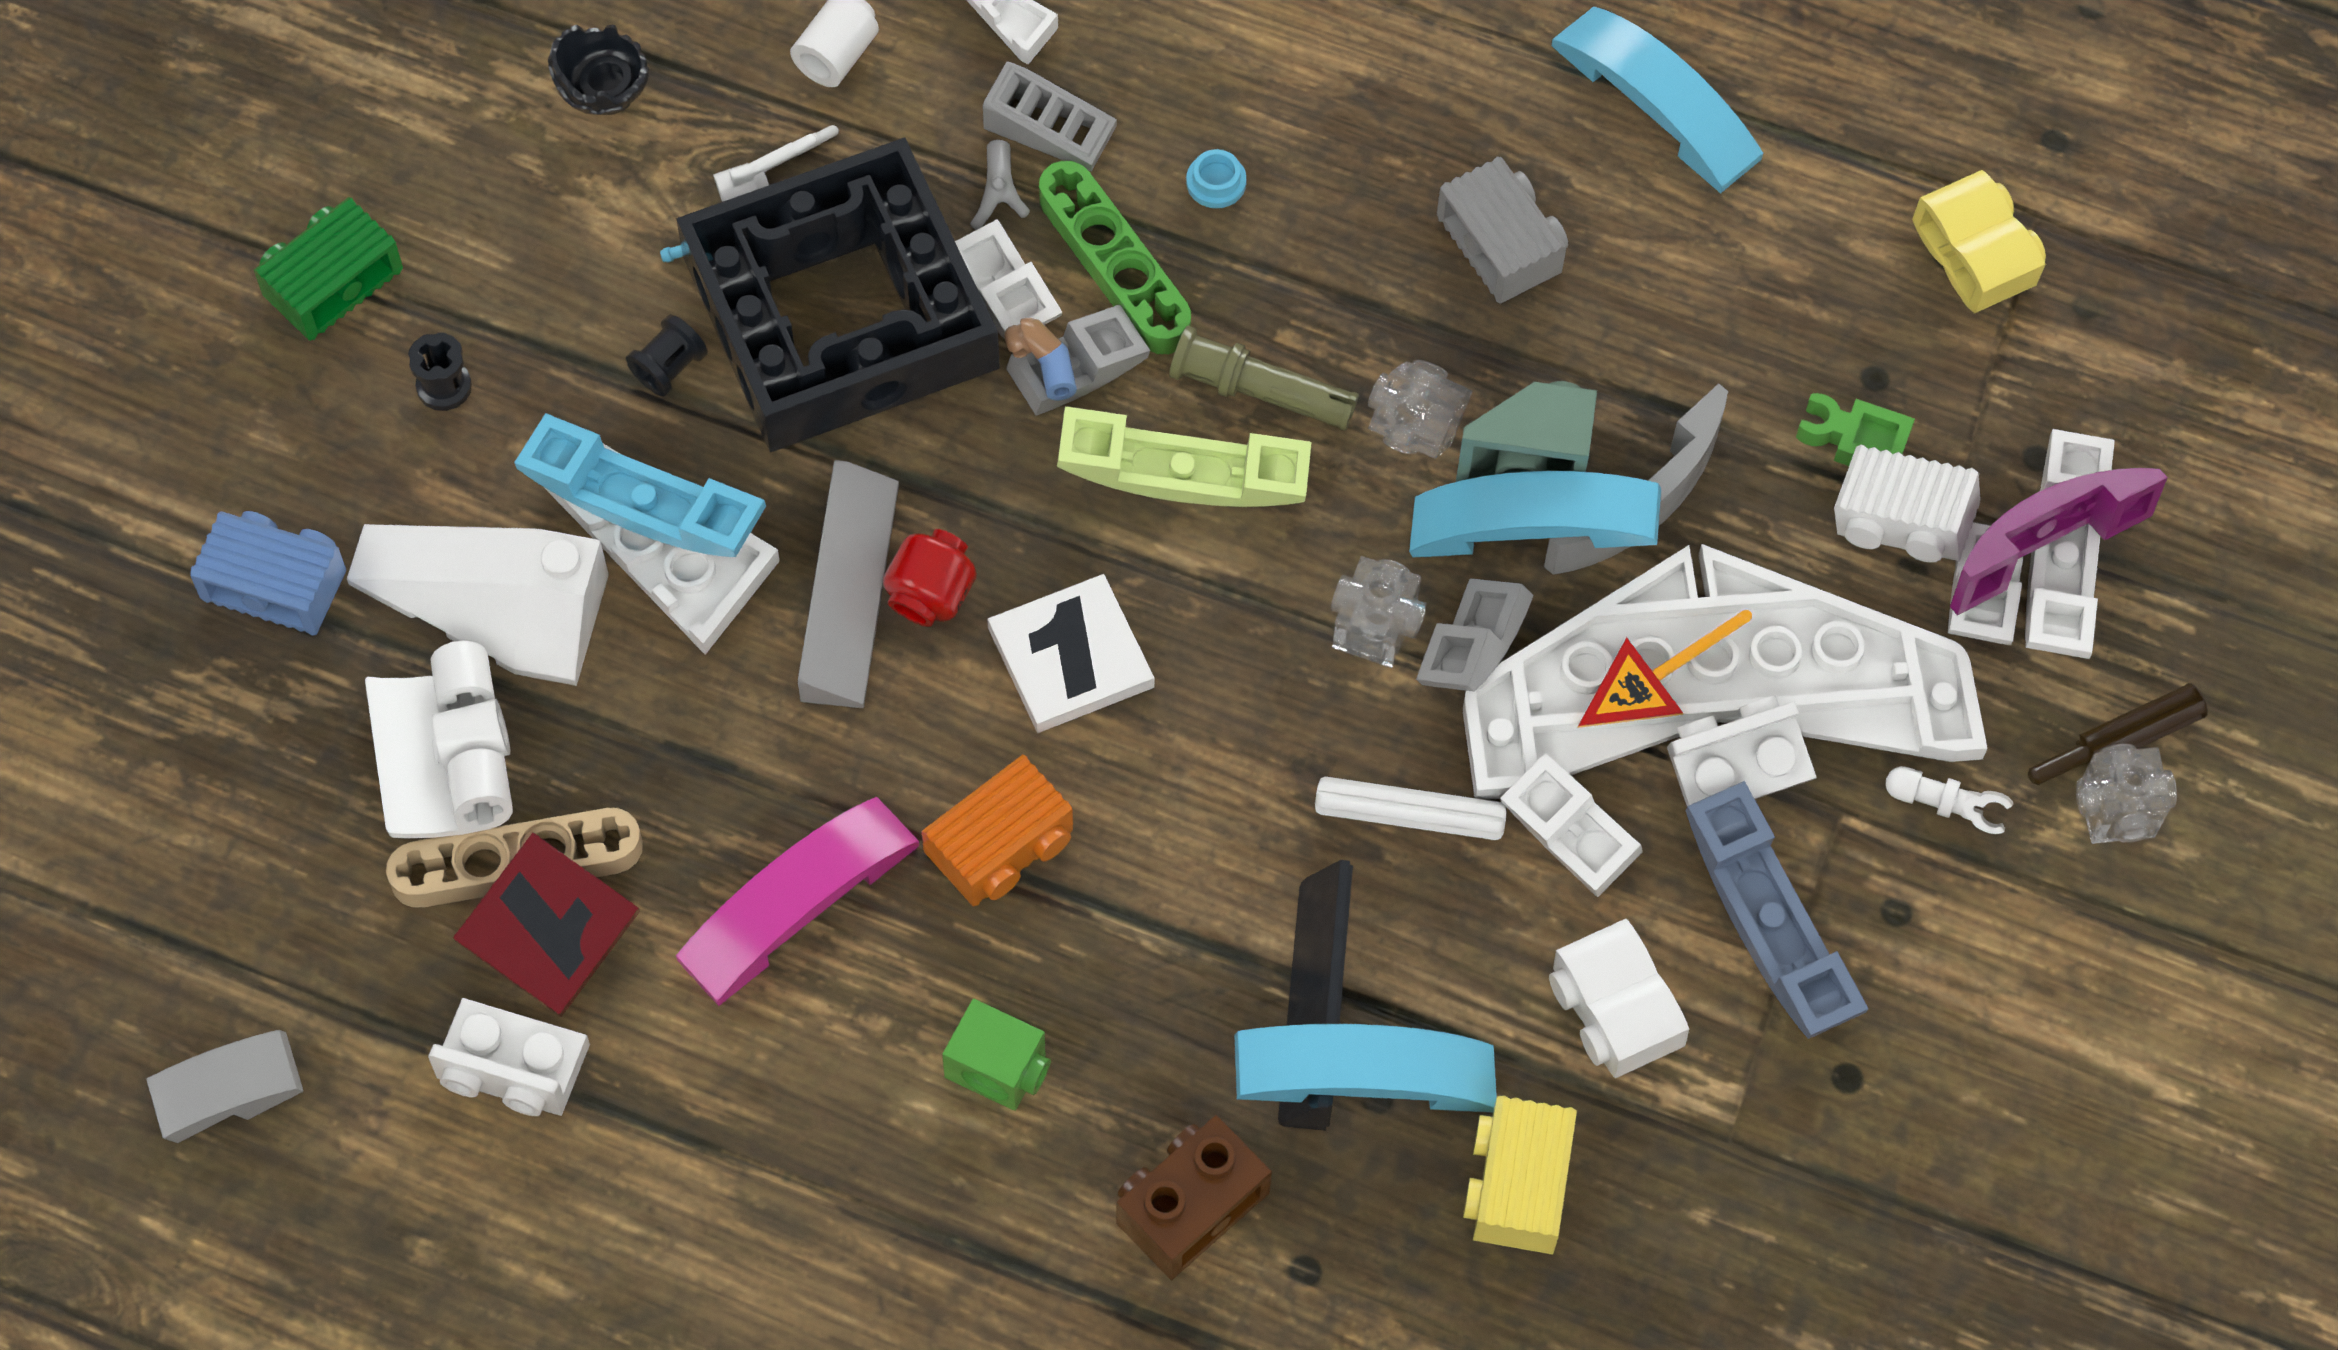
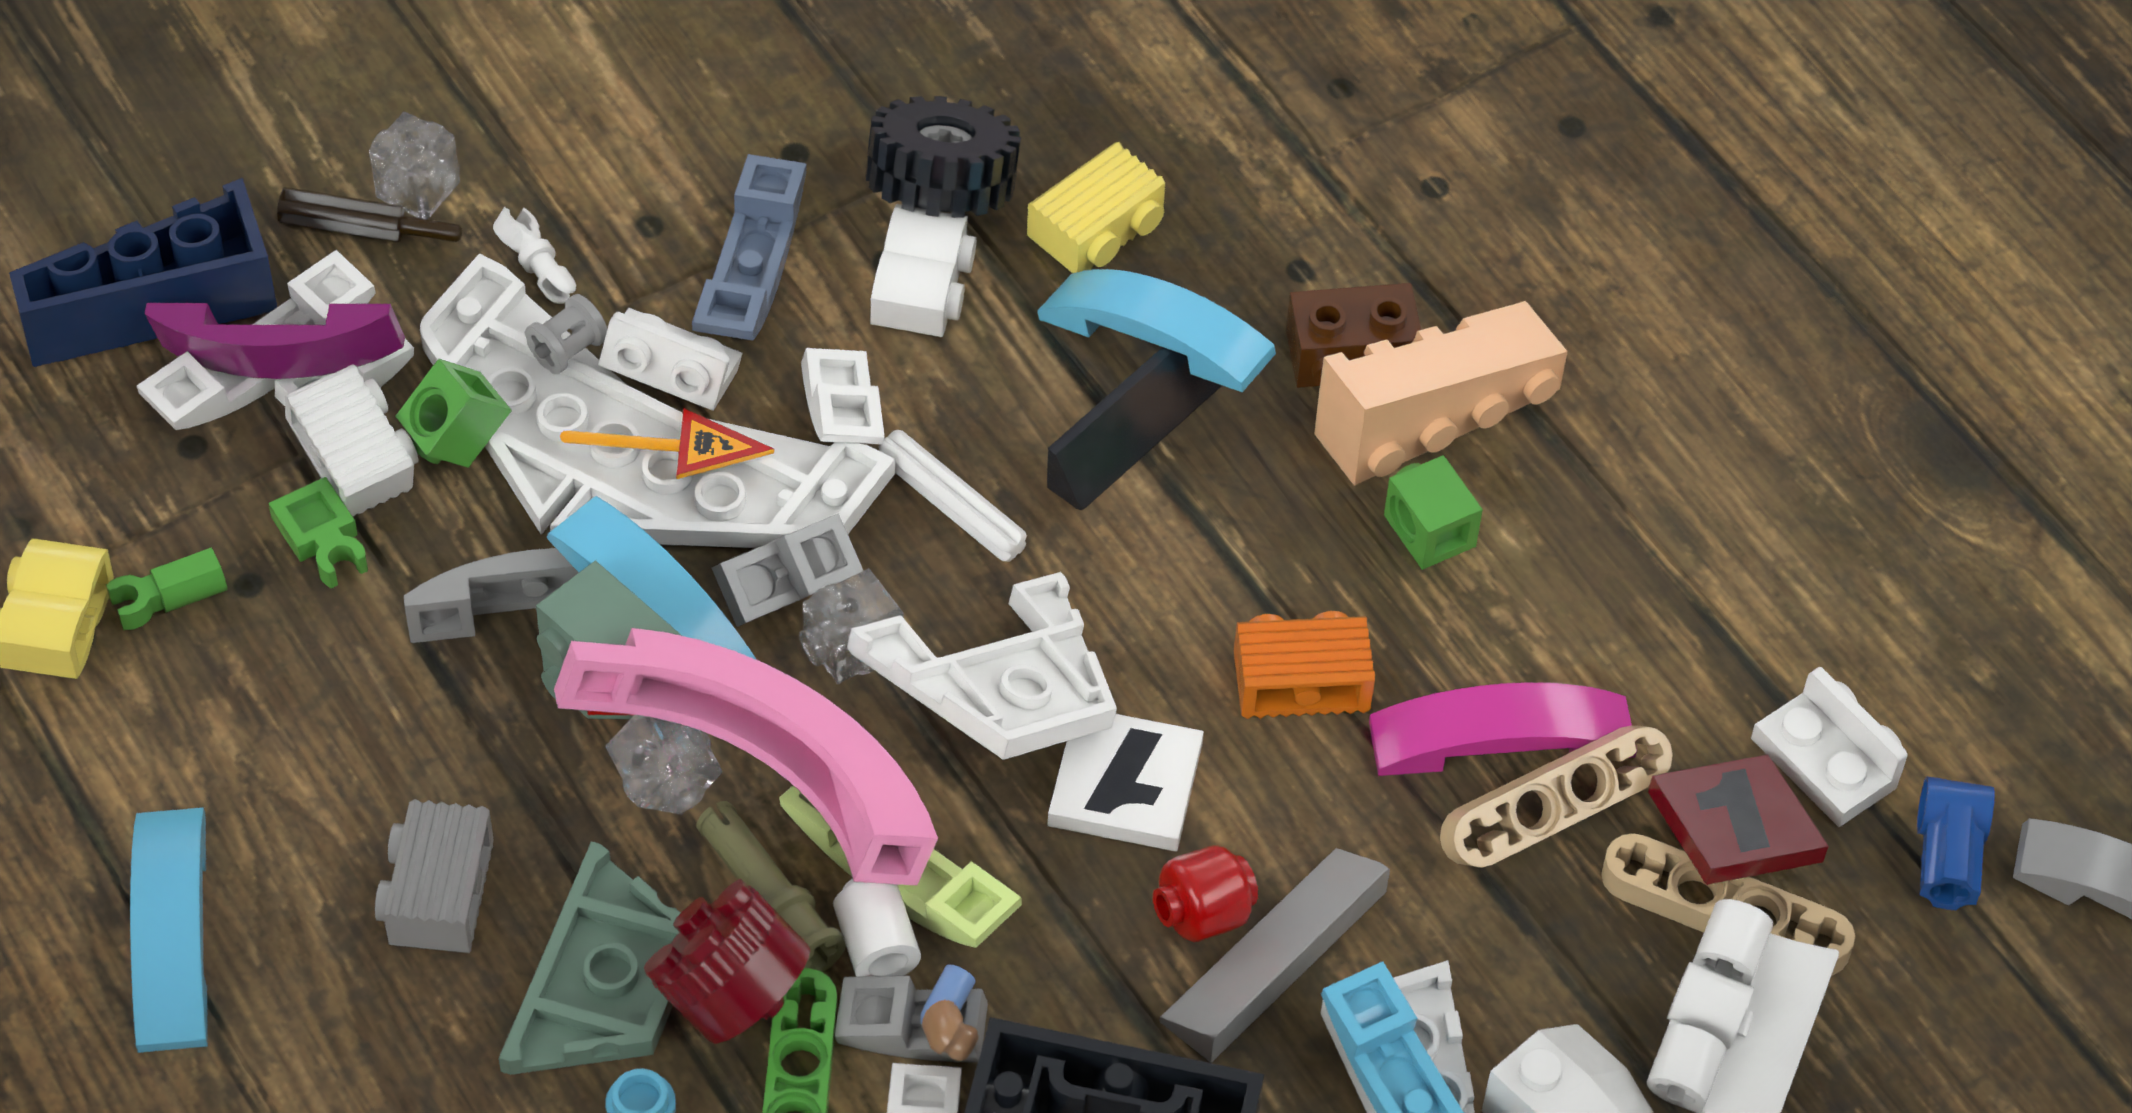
camera: 145 degrees left, 10 degrees down
none -> dark blue wedge [9,178,277,367]
none -> bright green bar [106,547,227,630]
none -> bright green brick [395,359,512,468]
none -> sand green wing [499,841,681,1075]
none -> light grey bush [524,294,608,374]
none -> bright pink arch [554,628,938,886]
none -> dark red piece [644,879,810,1044]
none -> white brick [833,879,921,977]
none -> white wing [847,572,1117,760]
none -> black bush [865,96,1021,218]
none -> light nougat wedge [1314,301,1568,486]
none -> tan beam [1440,725,1673,868]
none -> blue piece [1917,776,1995,910]

